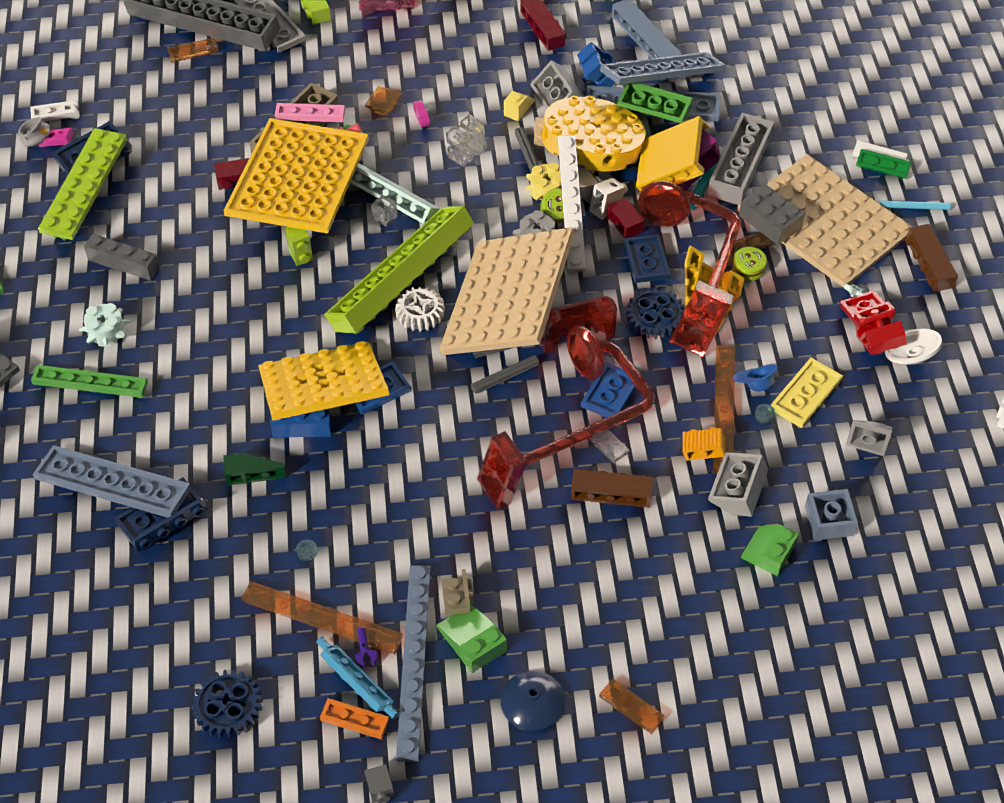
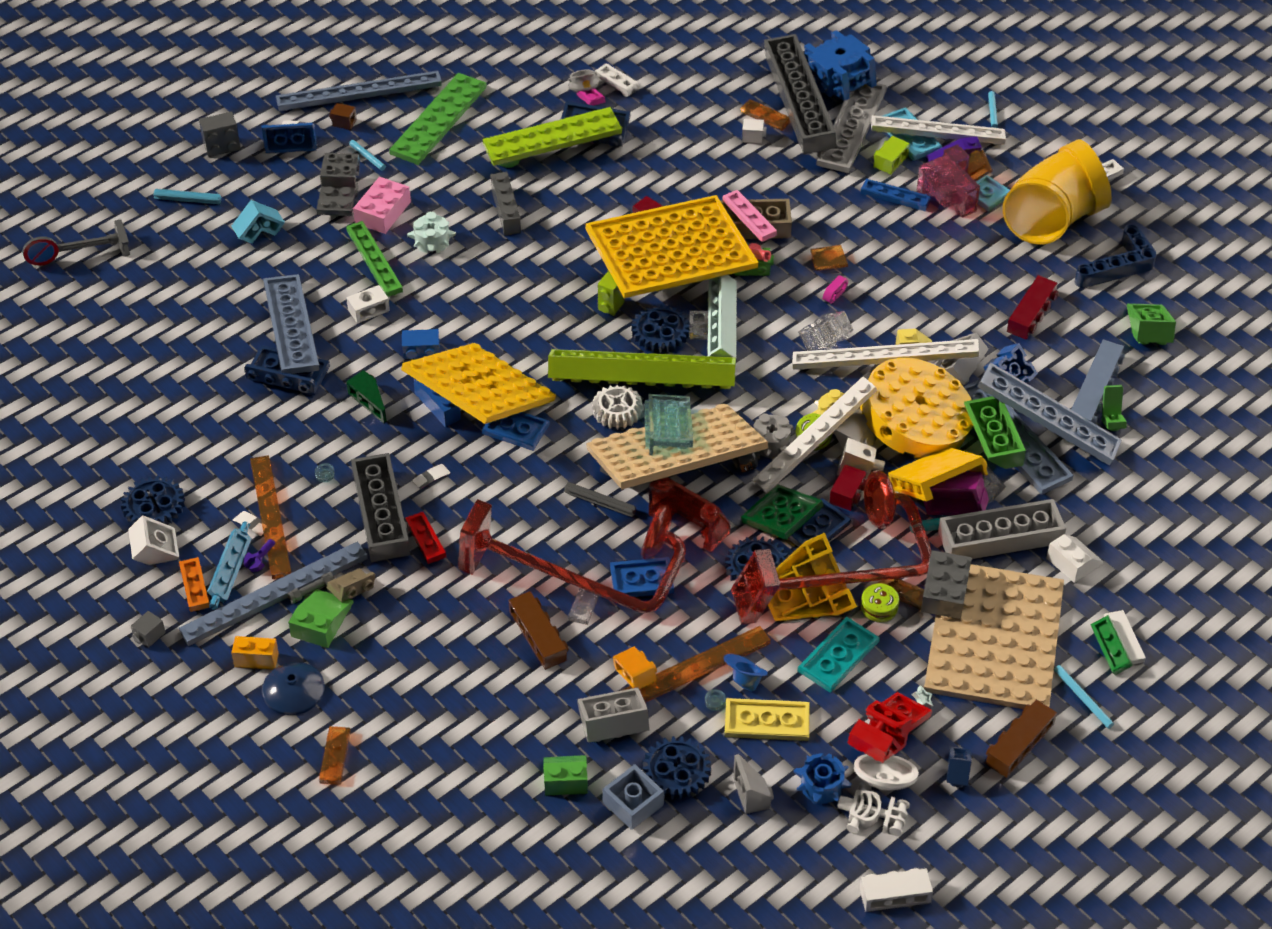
camera: 55 degrees right, 5 degrees down
none -> white slope [129,515,179,565]
none -> light orange brick [231,636,279,670]
none -> white sticker [233,511,269,536]
none -> dark grey bar [287,572,335,604]
none -> white brick [346,285,390,323]
none -> dark grey brick [351,453,410,562]
none -> bright pink brick [353,177,411,234]
none -> blue brick [402,329,440,359]
none -> red plate [405,512,446,564]
none -> white sticker [413,464,450,489]
none -> dark blue gear [631,304,690,353]
none -> dark blue gear [642,736,711,800]
none -> clear light blue bracket [644,394,693,456]
none -> dark green plate [741,484,823,540]
none -> white brick [742,119,767,144]
none -> white plate [792,339,979,370]
none -> blue brick [794,753,852,805]
none -> teal tile [797,617,880,693]
none -> white piece [838,781,910,836]
none -> blue tile [860,179,931,212]
none -> dark blue arch [947,746,972,787]
none -> white slope [1047,534,1103,583]
none -> bright green bracket [1101,385,1127,431]

